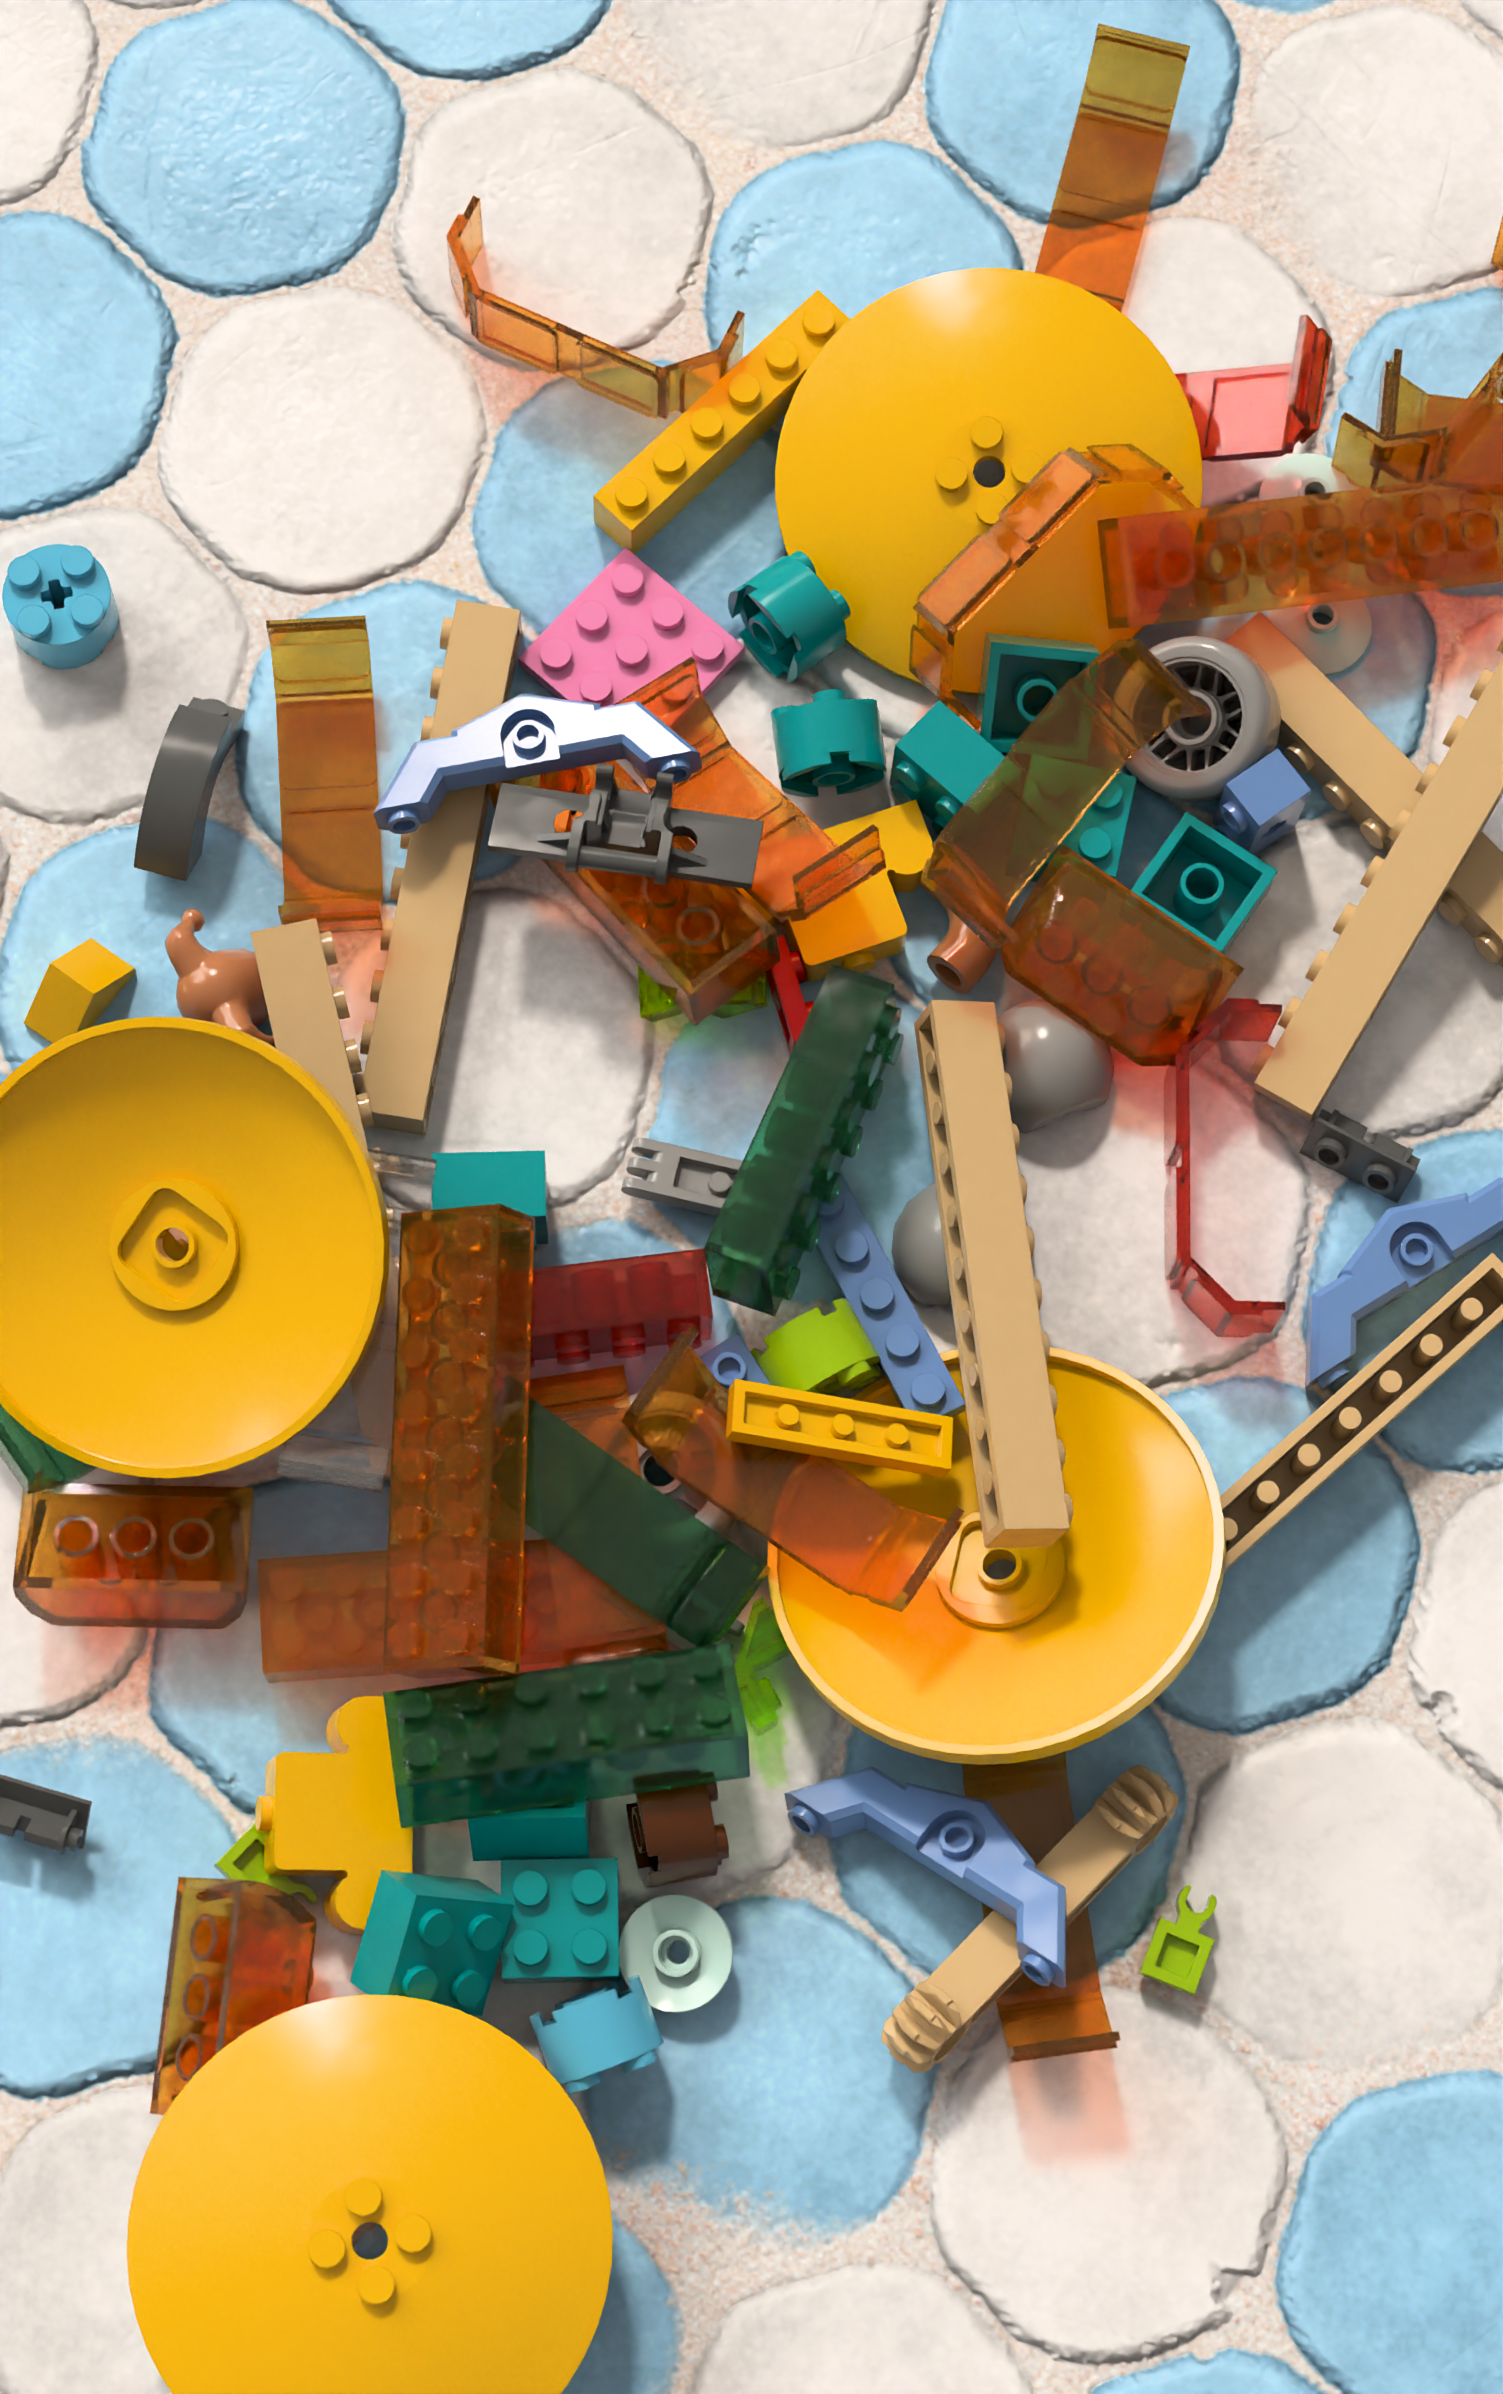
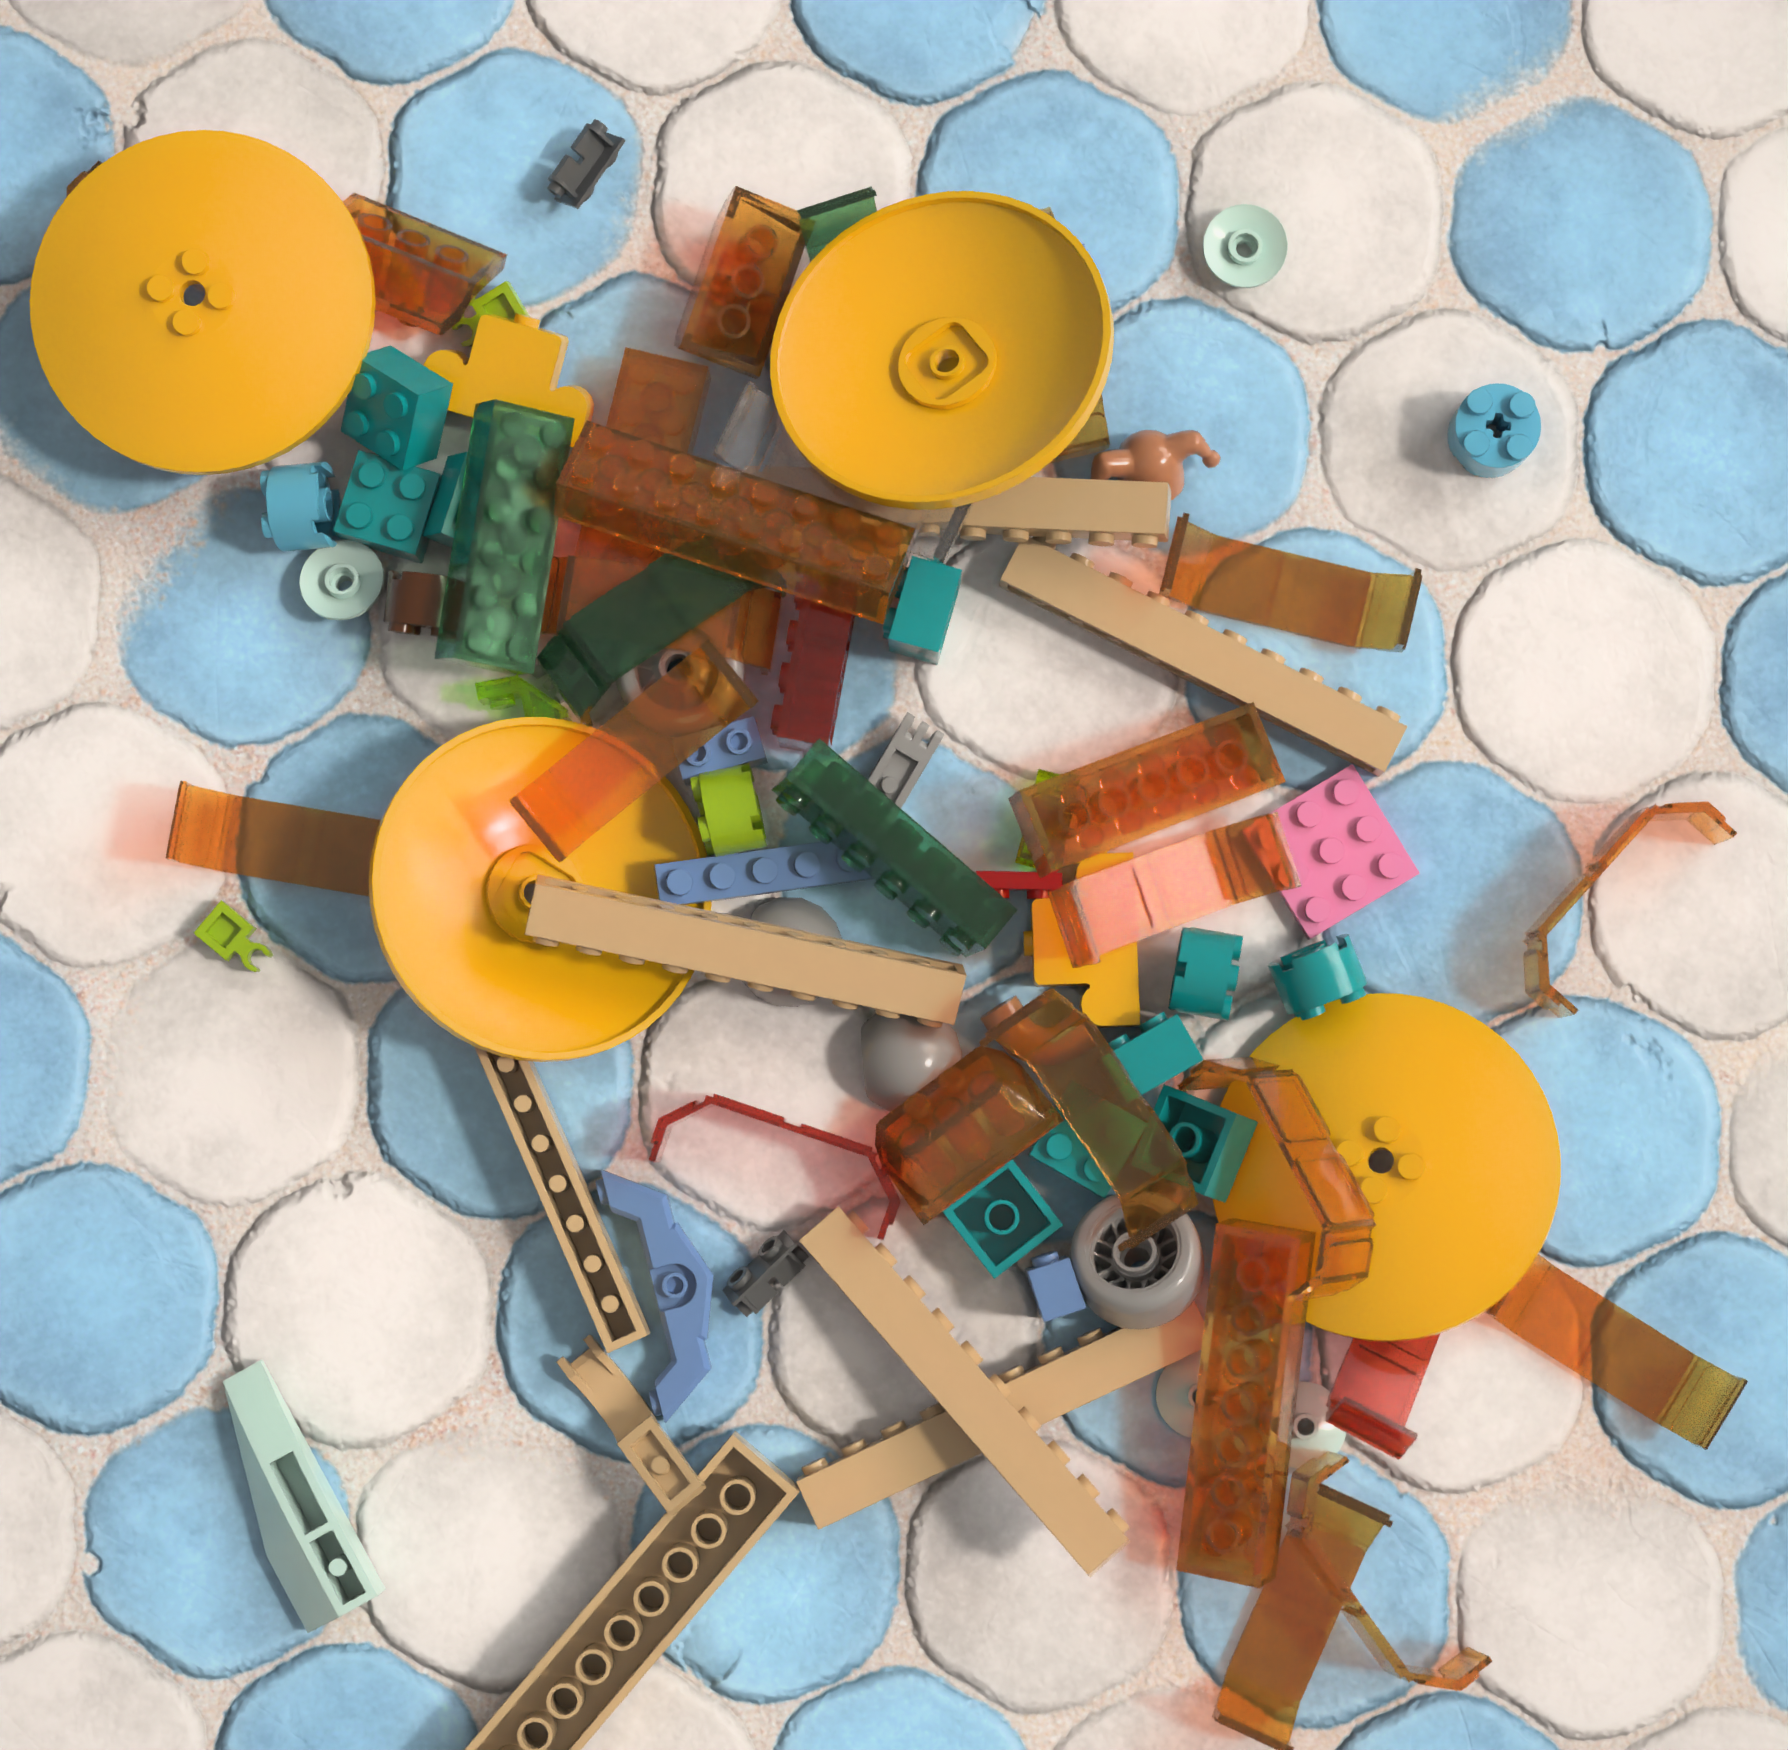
camera: 115 degrees right, 10 degrees up
yellow slope [24,938,136,1044] -> none
dark grey arch [134,697,245,881] -> none
helmet [373,694,702,834] -> none
dark grey piece [487,763,764,890] -> none
yellow brick [593,290,850,554] -> none
yellow plate [725,1379,953,1478] -> none
medium blue helmet [784,1766,1067,1988] -> none
tan arm [881,1765,1179,2073] -> none

